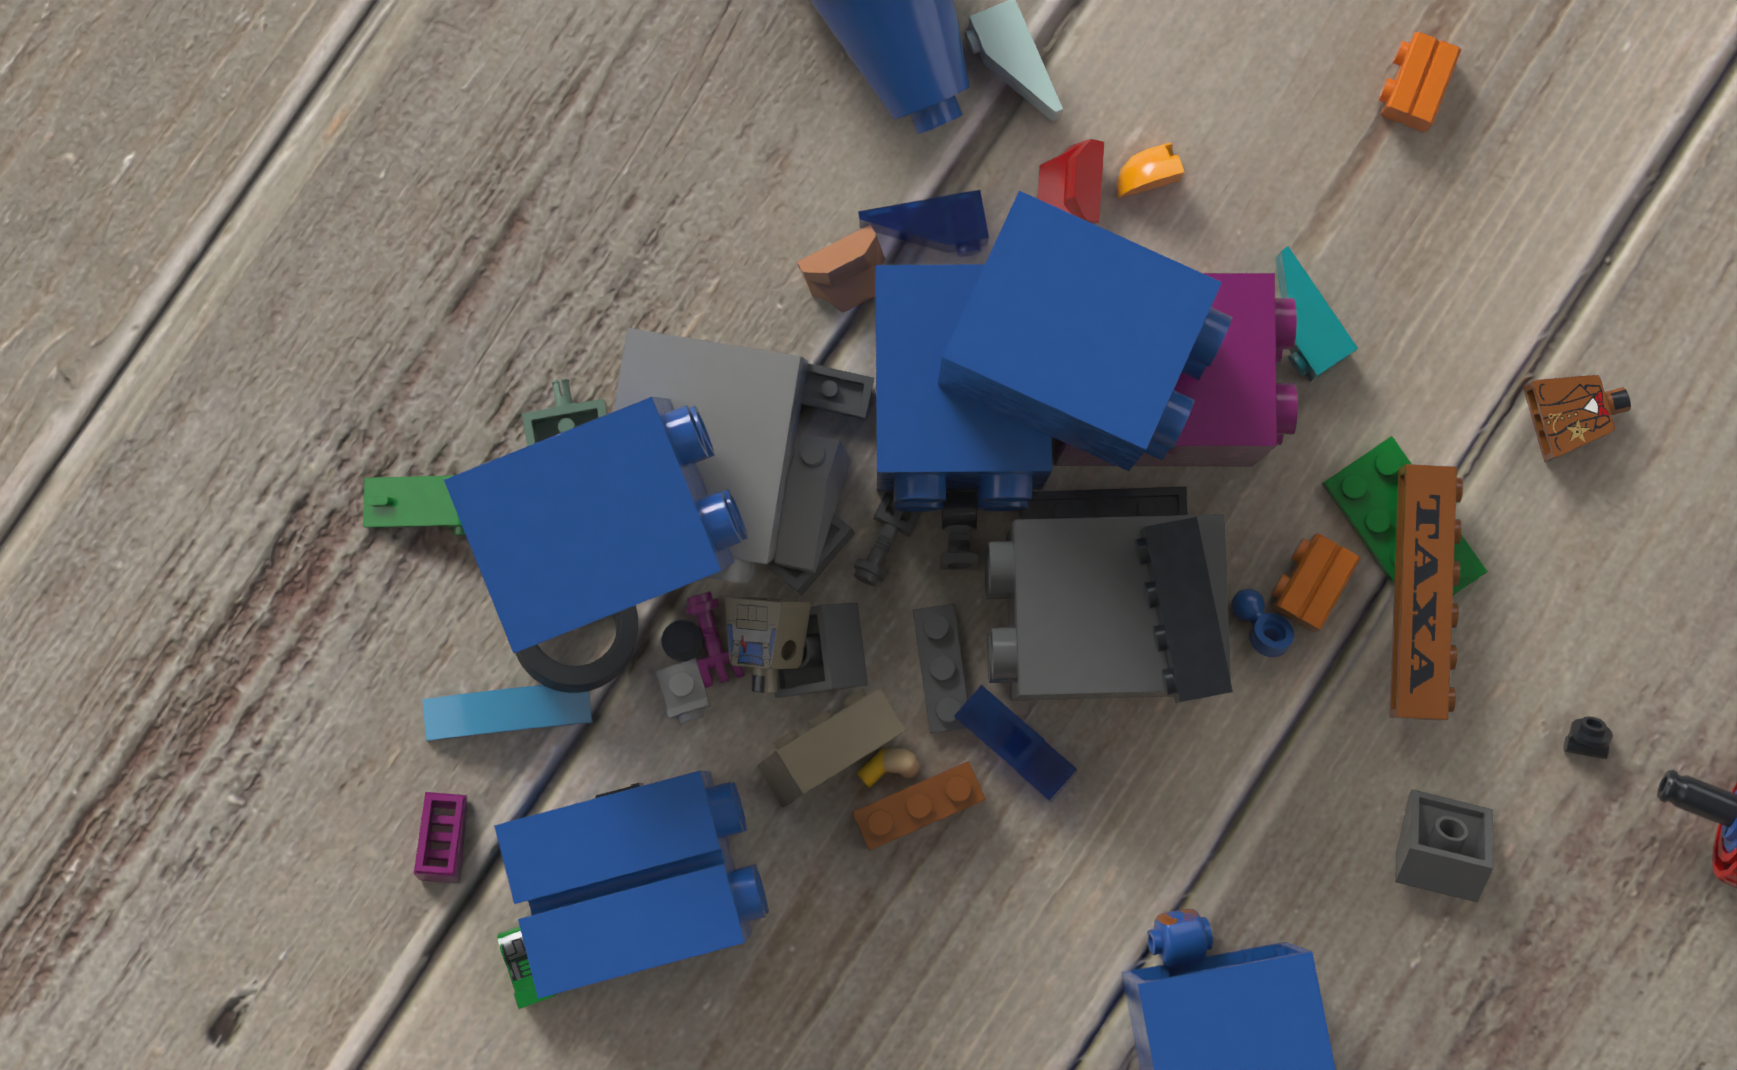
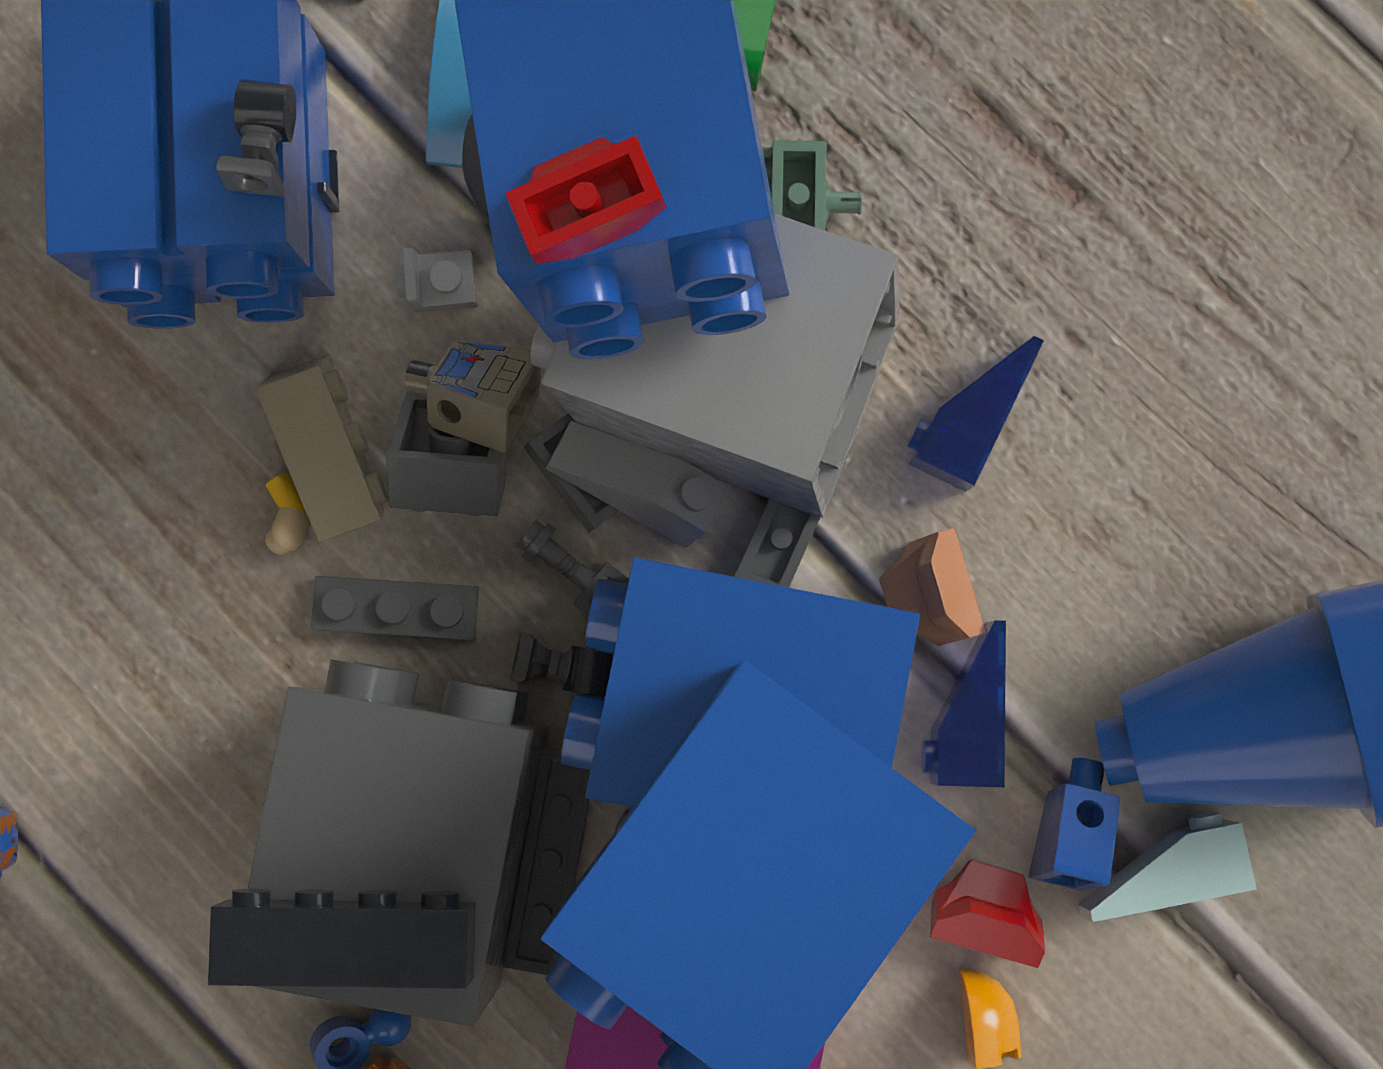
camera: 100 degrees right, 0 degrees up
black plate [661,620,703,662] -> none
magenta hinge [685,591,745,688] -> none
dark orange brick [853,761,986,851] -> none
clear blue slope [954,685,1078,803] -> none
none -> leg [216,79,296,197]
none -> red slope [505,135,667,264]
none -> clear blue slope [906,336,1044,492]
none -> blue torso [1028,758,1120,891]

